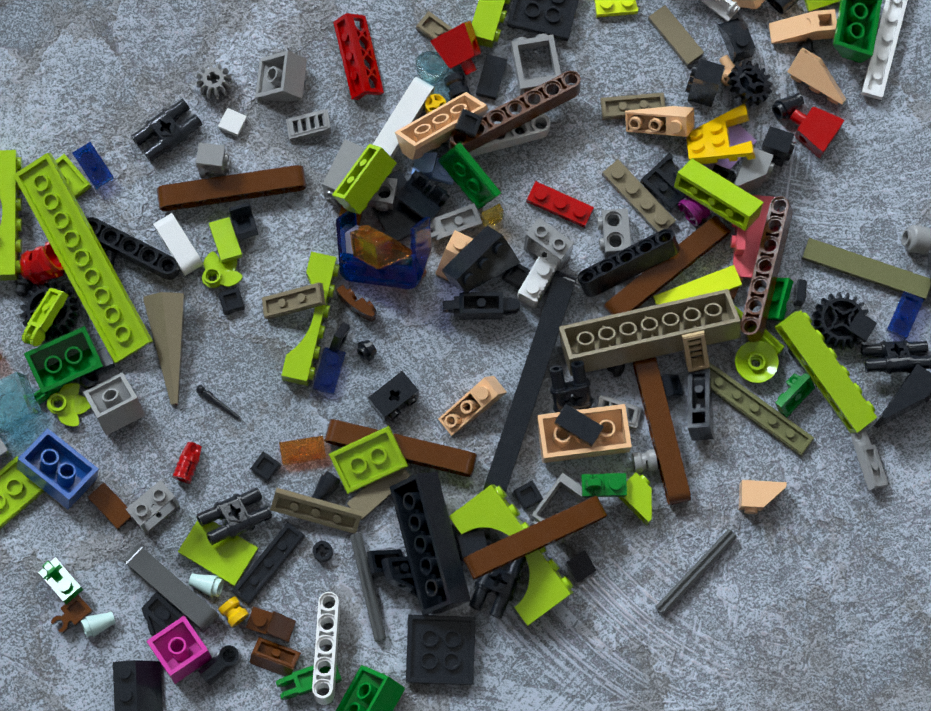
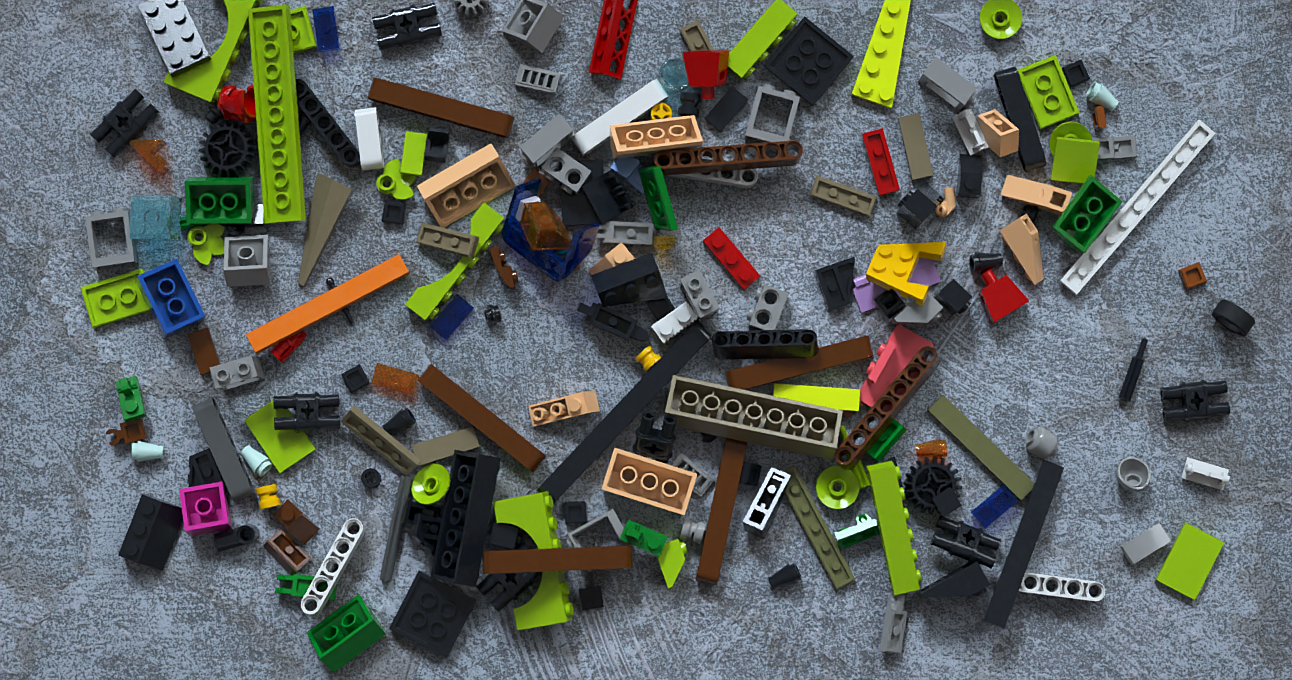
camera: 30 degrees right, 10 degrees up
lime hinge [21,288,69,347] -> none
light grey brick [196,143,231,178] -> none
white tile [218,108,247,137] -> none
black tile [231,522,305,606] -> none
black tile [329,322,350,353] -> none
lime tile [329,426,408,494] -> none
lime brick [332,144,397,215] -> none
black brick [368,371,419,422] -> none
black tile [454,109,483,138] -> none
black tile [554,404,604,447] -> none
dark tan plate [602,159,676,233] -> none
light nougat slope [625,106,695,137] -> none
dark grey axle [655,529,737,615] -> none
lime brick [674,159,764,231] -> none
magenta wheel [678,196,711,226] -> none
tan slope [682,330,710,372] -> none
black gear [727,61,773,106] -> none
light nougat slope [739,480,787,514] -> none
black tile [794,279,807,306] -> none
none -> orange tile [246,254,410,355]
none -> lime dish [411,464,451,505]
none -> light nougat slope [417,144,516,228]
none -> yellow wheel [635,345,662,372]
none -> black cone [768,563,802,589]
none -> red plate [862,128,900,196]
none -> clear orange cone [916,438,948,459]

